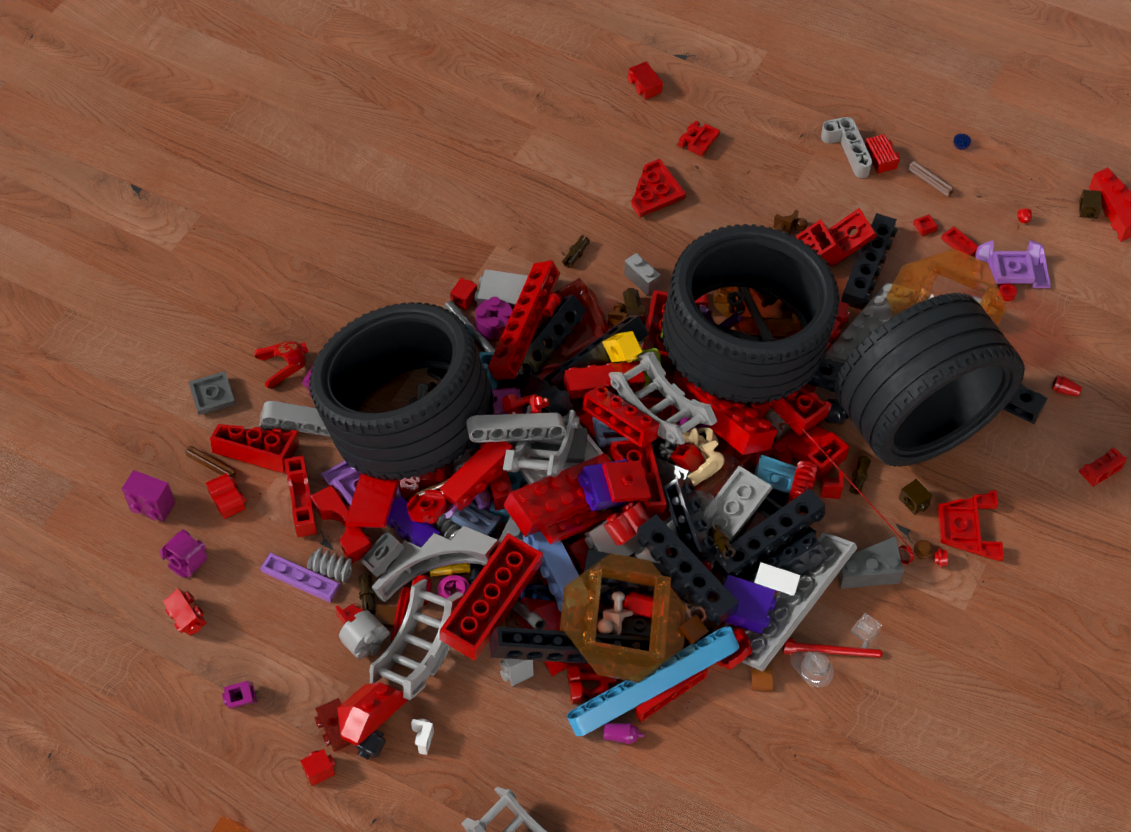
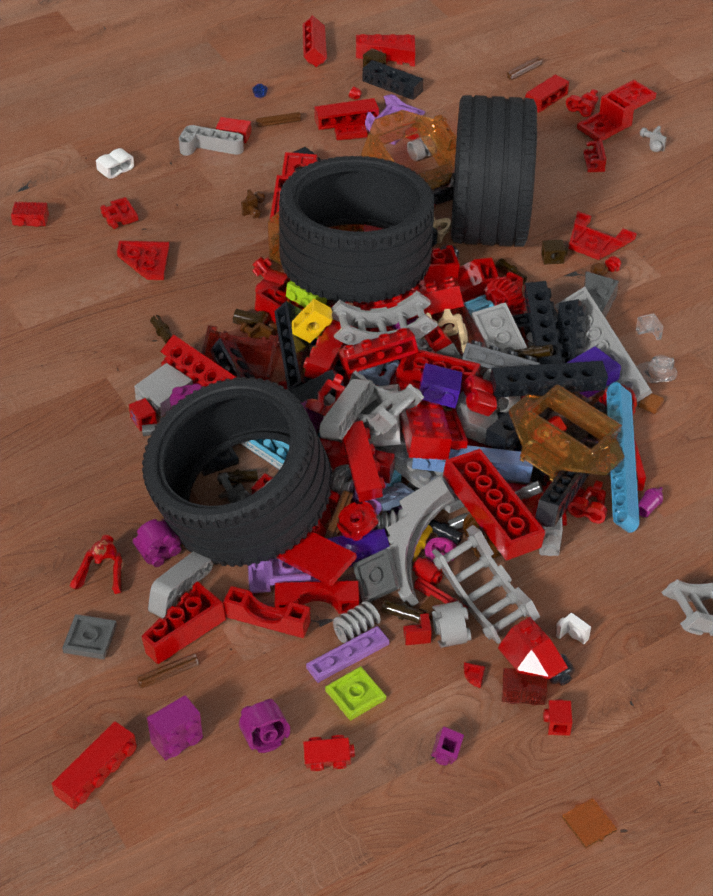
camera: 60 degrees left, 10 degrees down
red brick [205,473,246,519] -> none
red pin [542,293,561,317] -> none
red plate [602,461,651,502] -> none
light grey brick [624,253,661,296] -> none
reddish brown tile [679,614,709,644] -> none
white slope [754,562,800,596] -> none
red piece [778,421,915,564] -> none
red piece [782,638,883,658] -> none
red tile [913,214,938,236] -> none
none -> red brick [52,721,137,810]
none -> white brick [96,148,134,179]
none -> red brick [302,15,327,67]
none -> red brick [314,98,379,130]
none -> lime tile [325,666,386,721]
none -> black brick [362,60,423,100]
none -> red tile [463,662,485,688]

